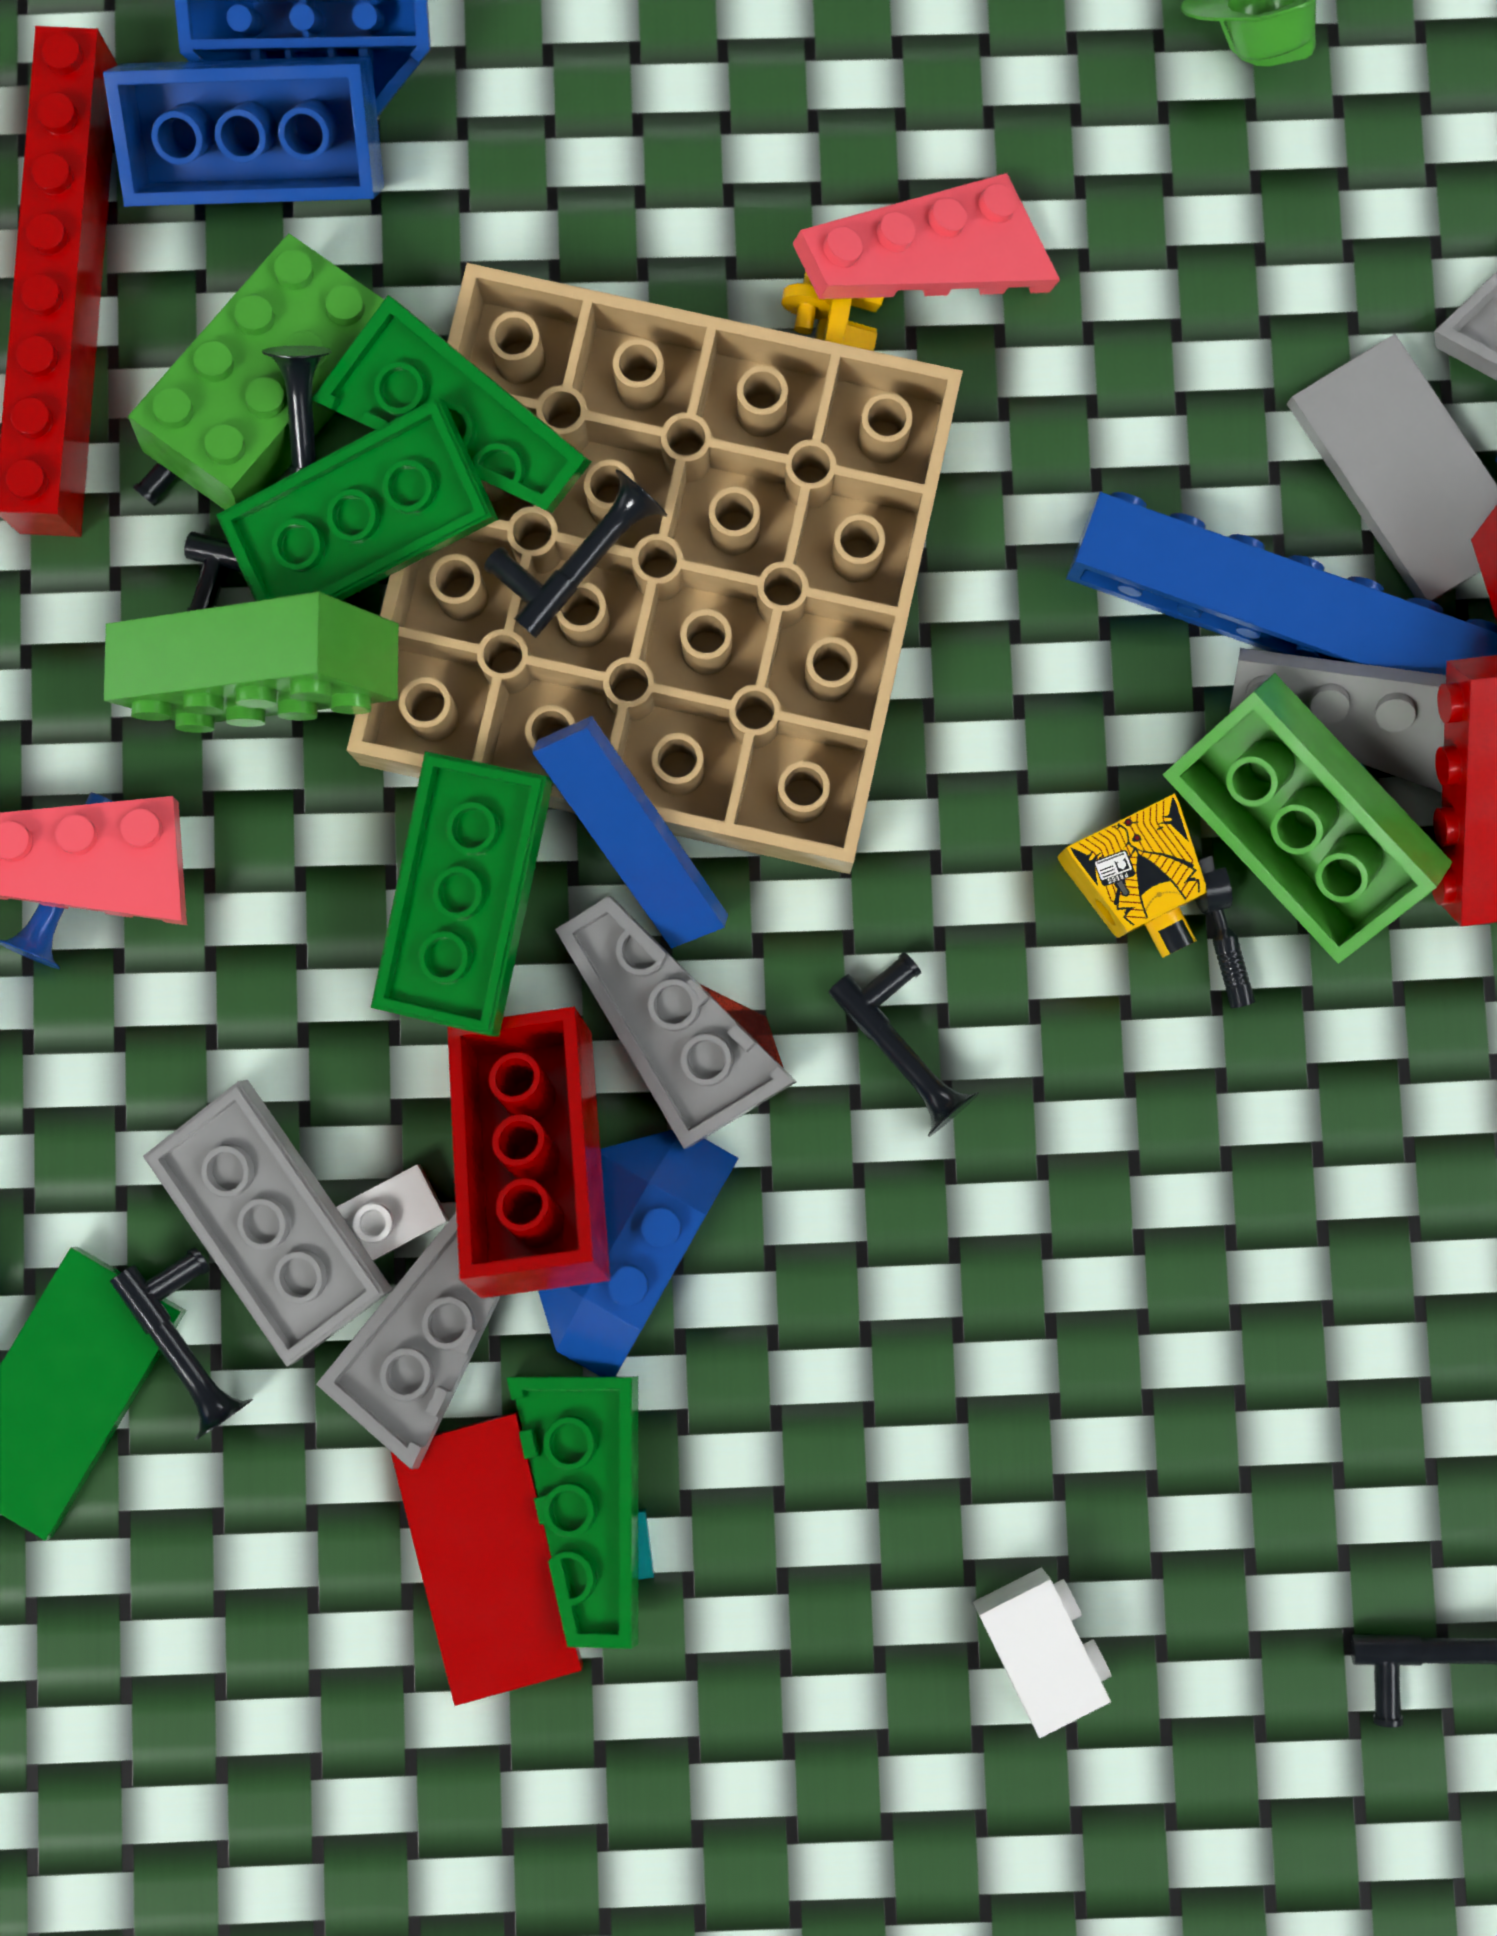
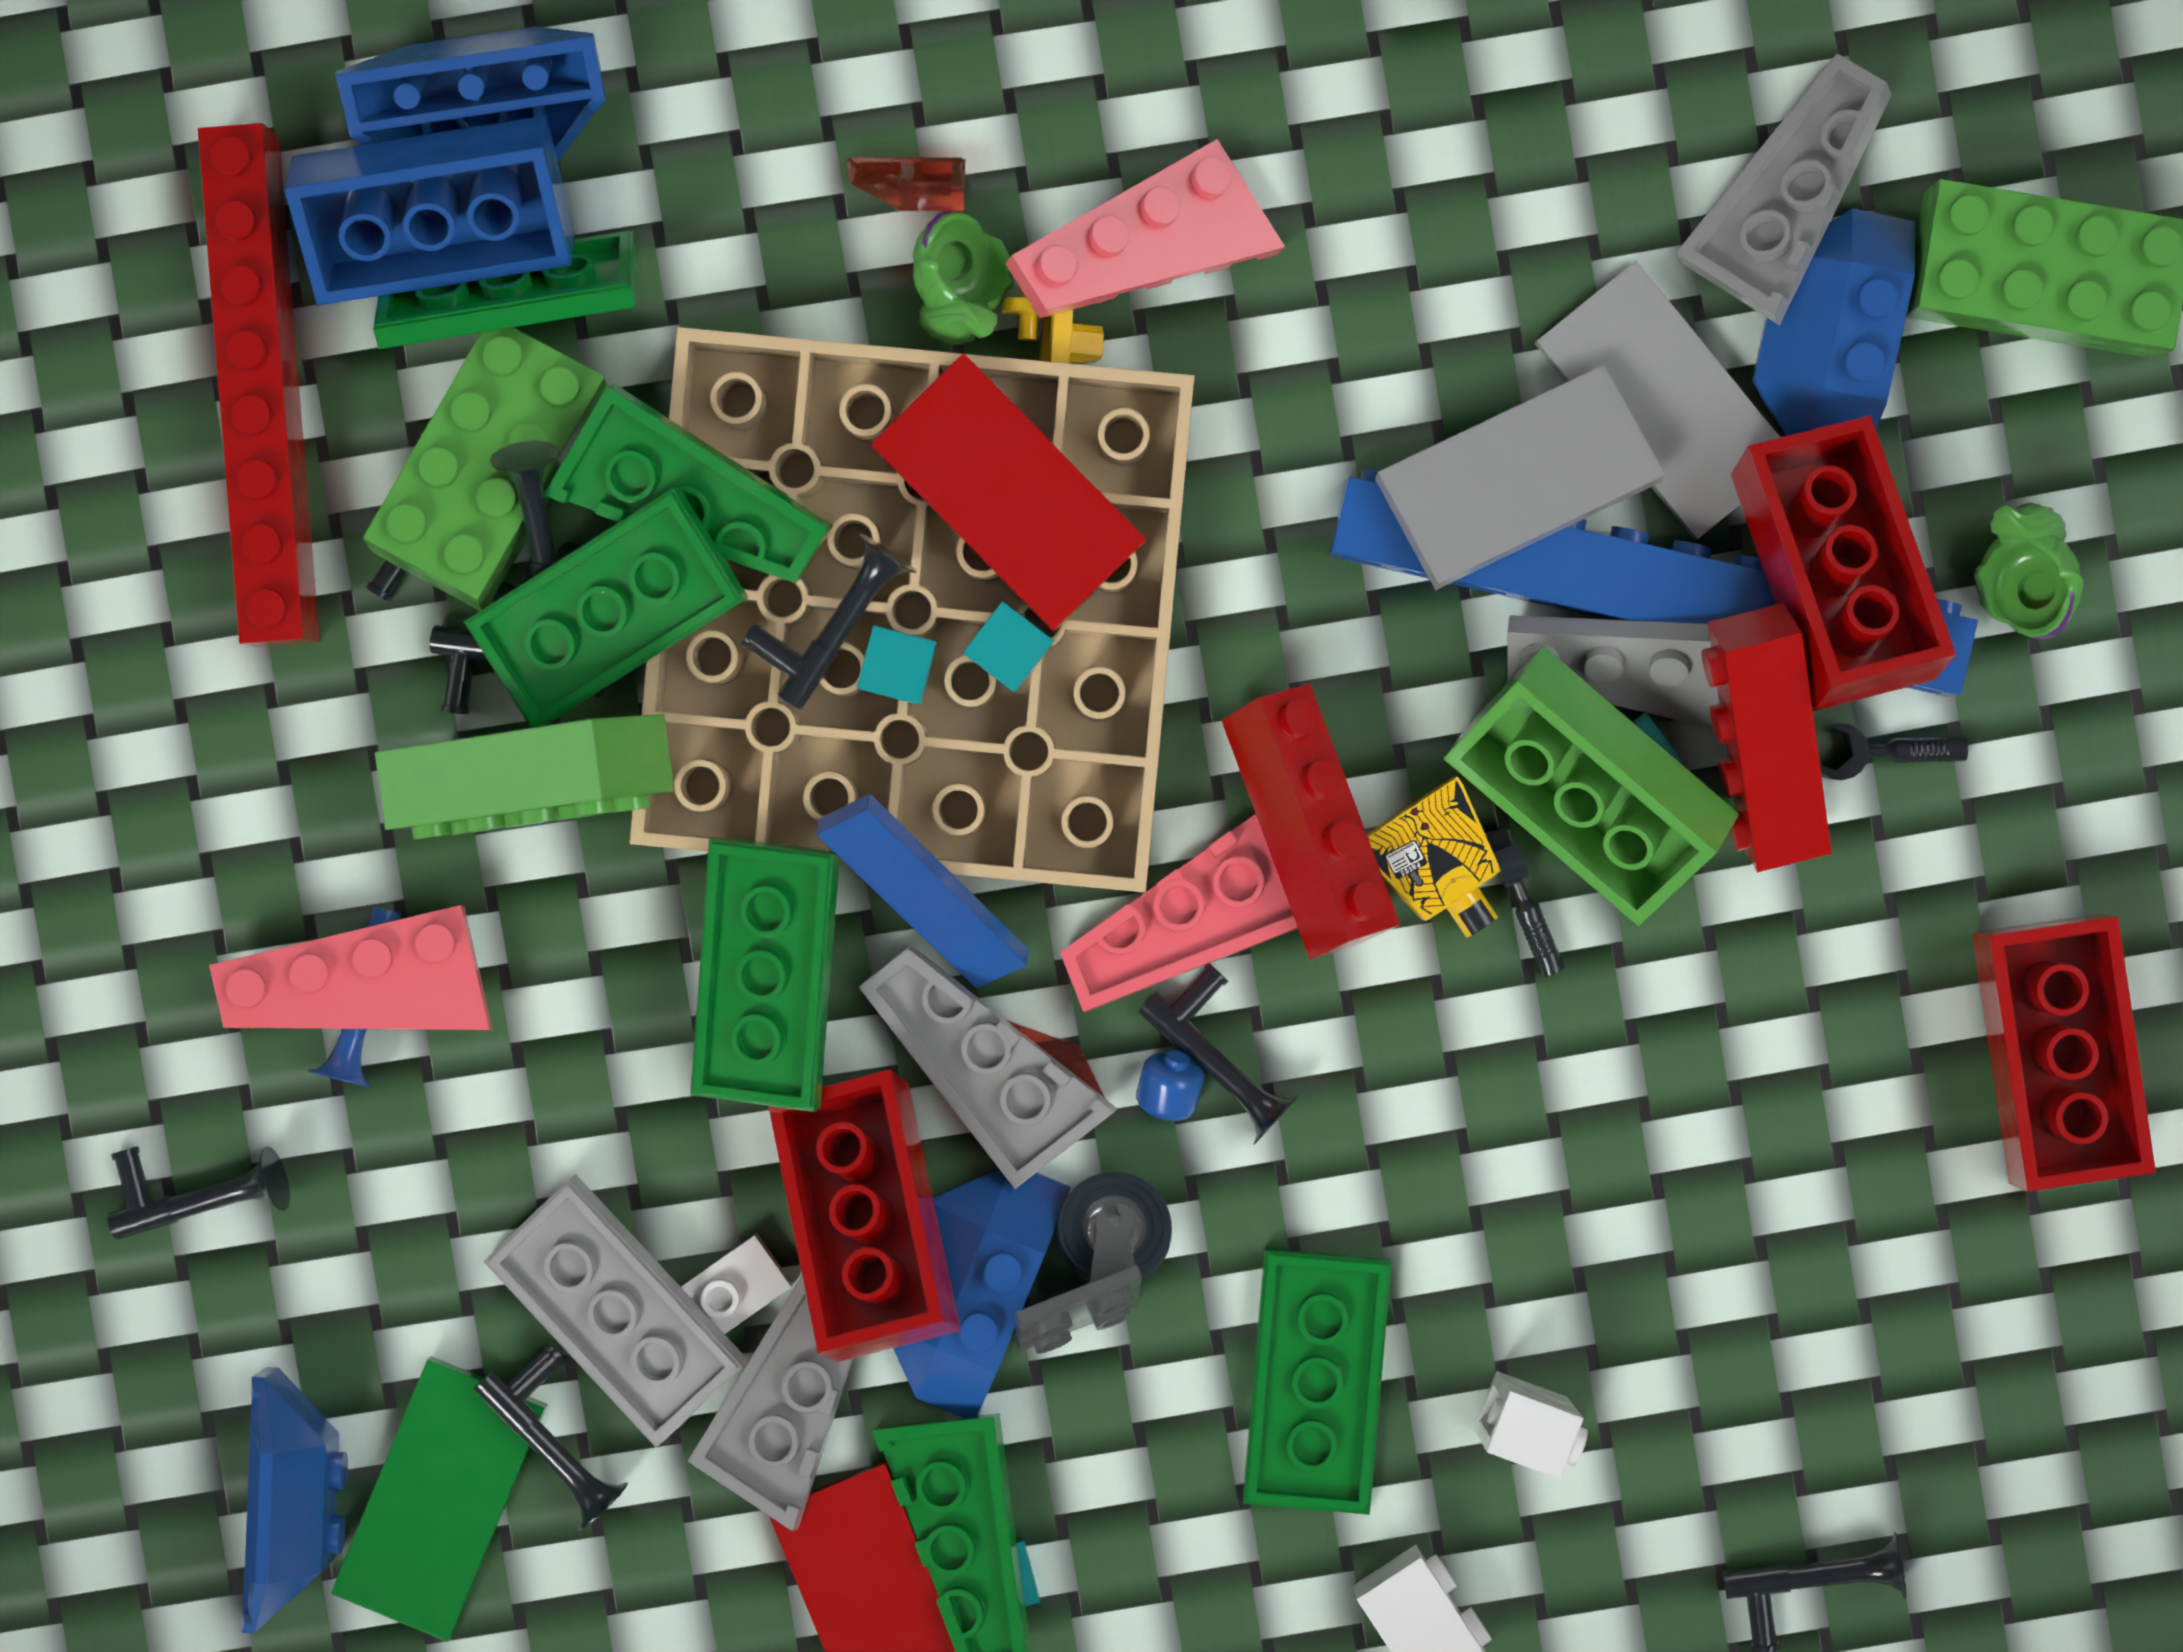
camera: 10 degrees left, 5 degrees up
none -> green tile [373,230,638,349]
none -> clear red tile [848,157,966,211]
none -> teal tile [857,625,937,705]
none -> red tile [870,353,1147,632]
none -> bright green hair [913,209,1015,346]
none -> teal tile [963,601,1054,693]
none -> plate [1015,1172,1172,1354]
none -> coral wing [1060,814,1298,1013]
none -> blue piece [1136,1050,1204,1121]
none -> red brick [1221,684,1400,960]
none -> green tile [1242,1248,1392,1515]
none -> light grey tile [1375,365,1666,590]
none -> white brick [1474,1371,1588,1480]

